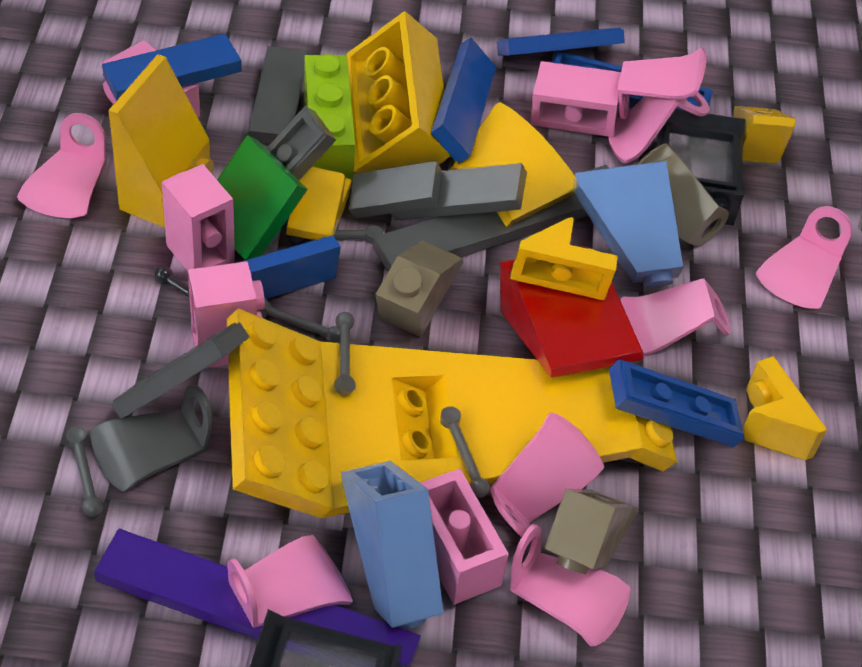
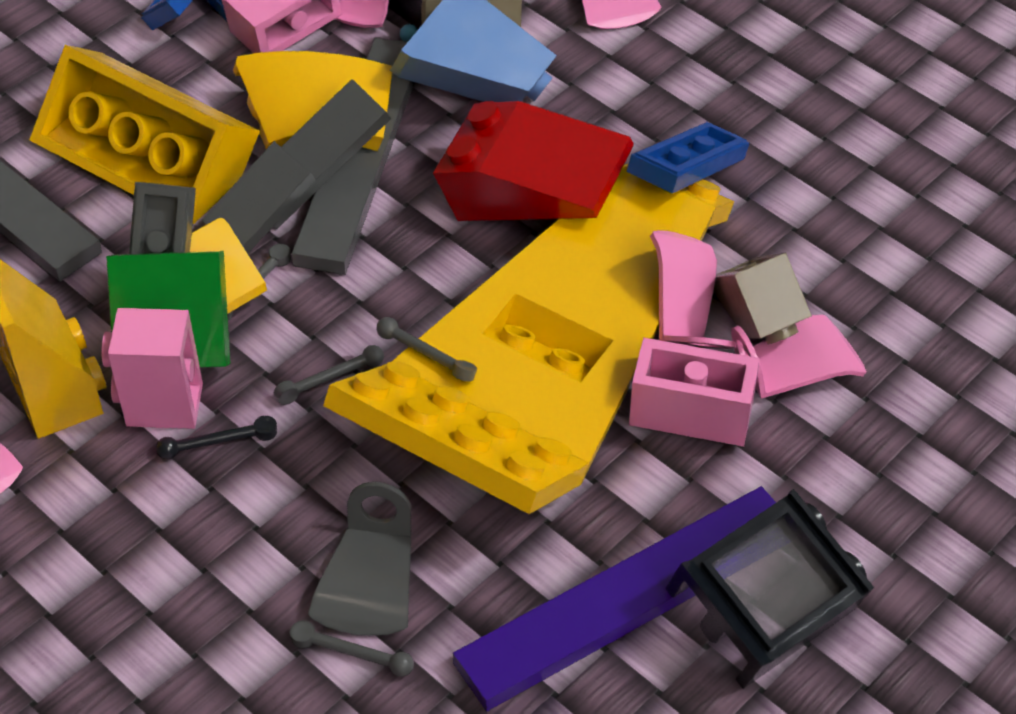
camera: 45 degrees left, 0 degrees up
dark grey tile [111,322,250,419] -> none
bright pink brick [188,261,265,369] -> none
bright pink piece [227,535,353,628] -> none
blue tile [238,235,341,299] -> none
lime arch [304,54,355,182] -> none
medium blue slope [341,461,443,628] -> none
dark tan slope [375,240,463,338] -> none
blue tile [431,37,496,163] -> none
dark grey hinge [440,406,490,498] -> none
yellow slope [510,217,618,300] -> none
bright pink piece [620,278,731,356] -> none
yellow slope [743,356,827,461] -> none

